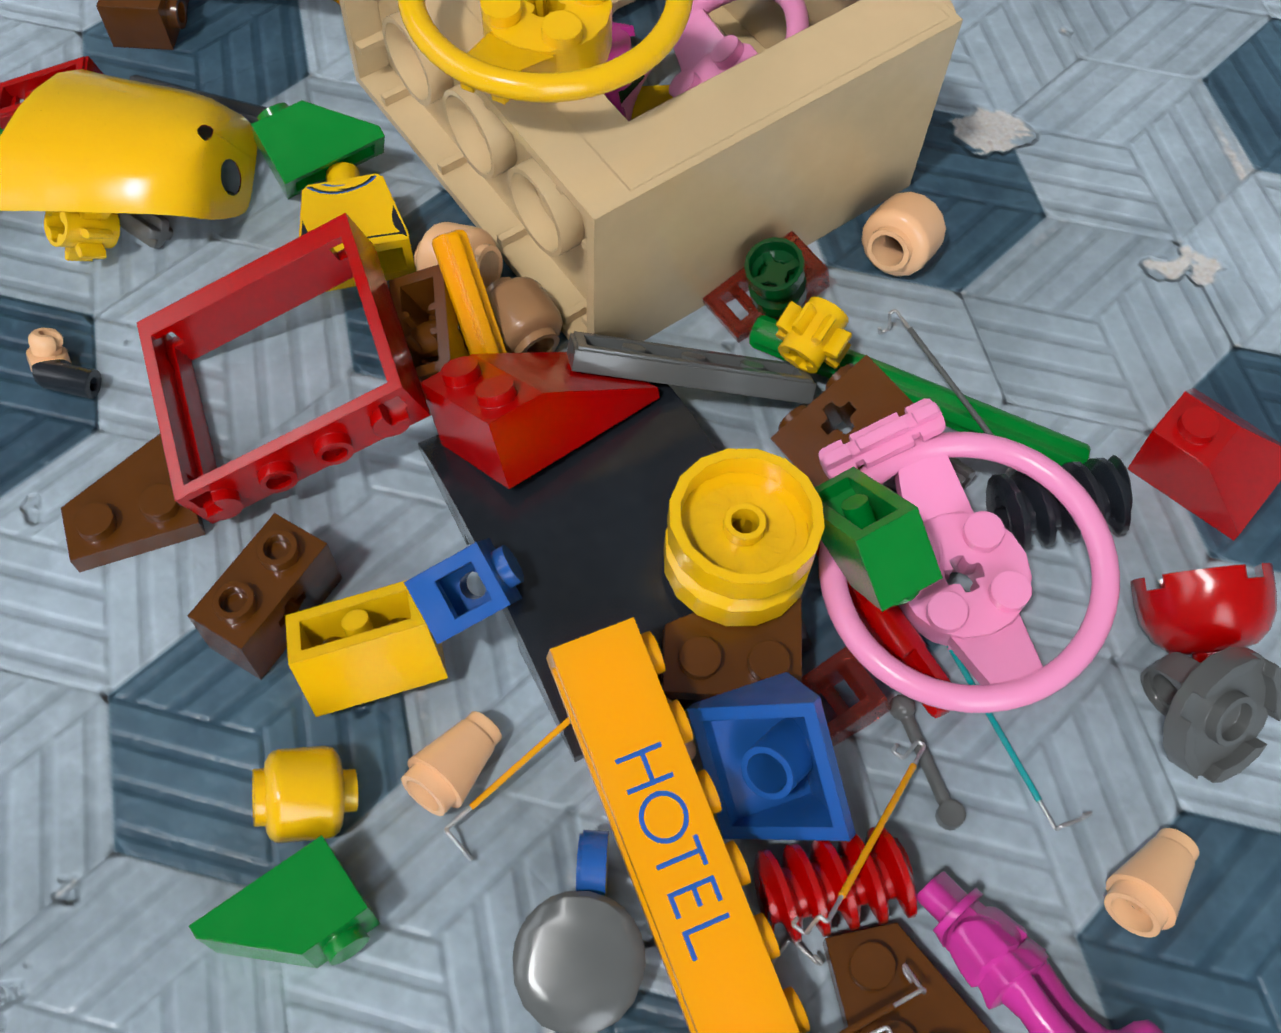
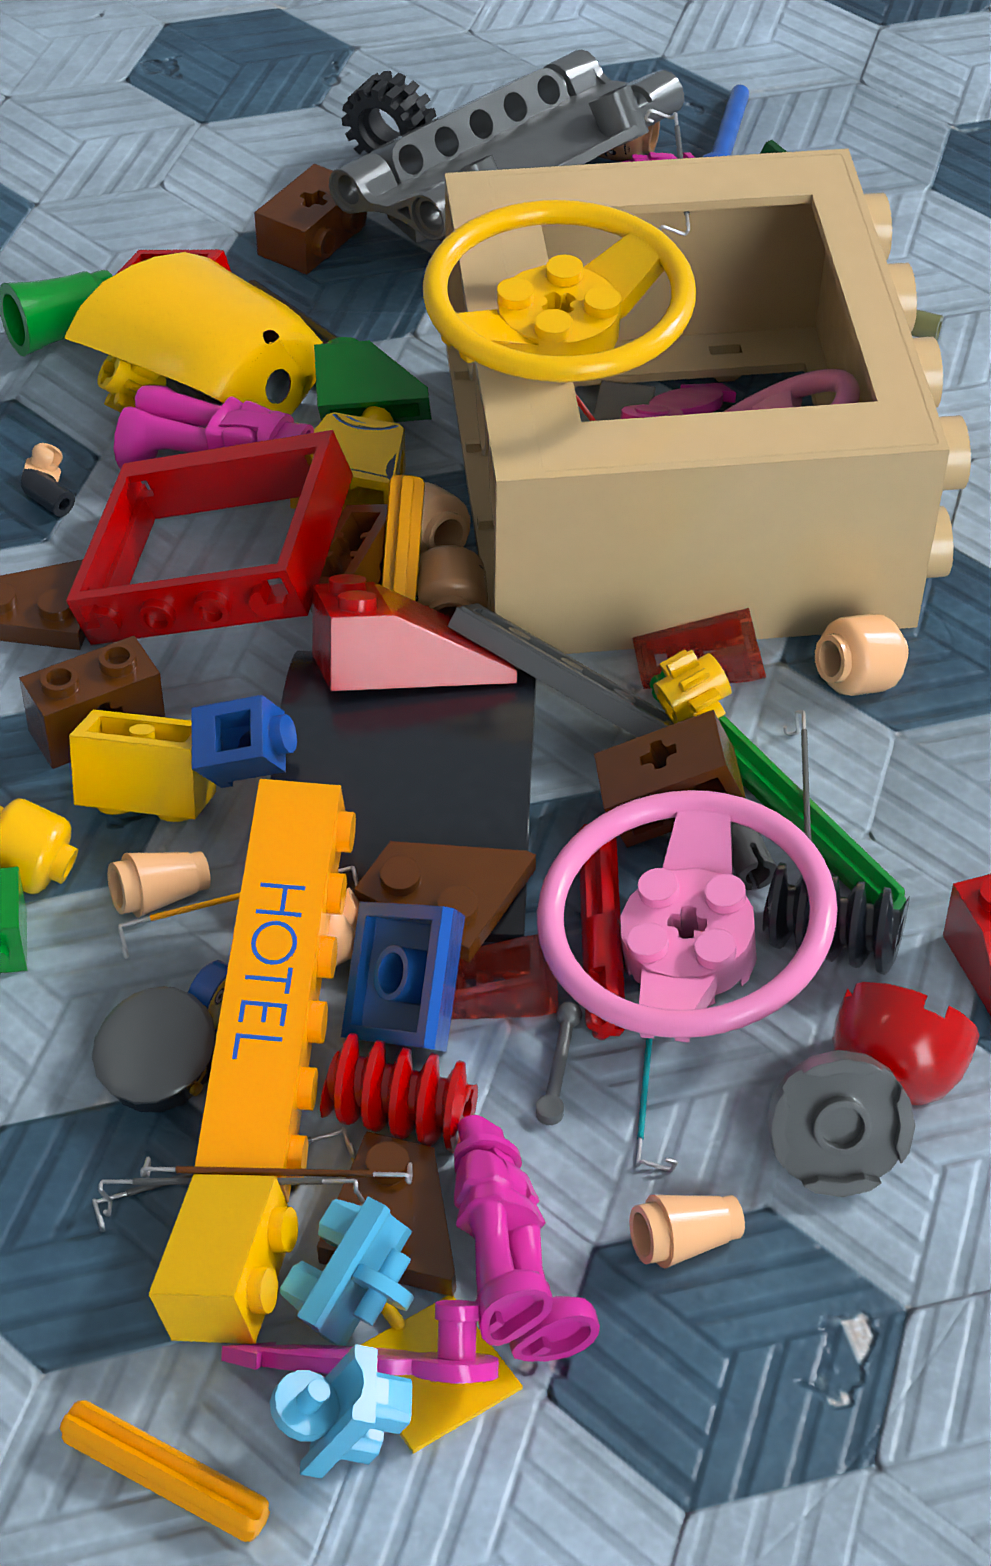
camera: 30 degrees right, 15 degrees down
yellow wheel [664,448,825,626] -> none
dark green wheel [744,237,808,318] -> none
light orange piece [791,740,926,935] -> none
green slope [814,466,943,612] -> none
bright pink axle [818,398,946,479] -> none
none -> dark pink piece [113,385,314,470]

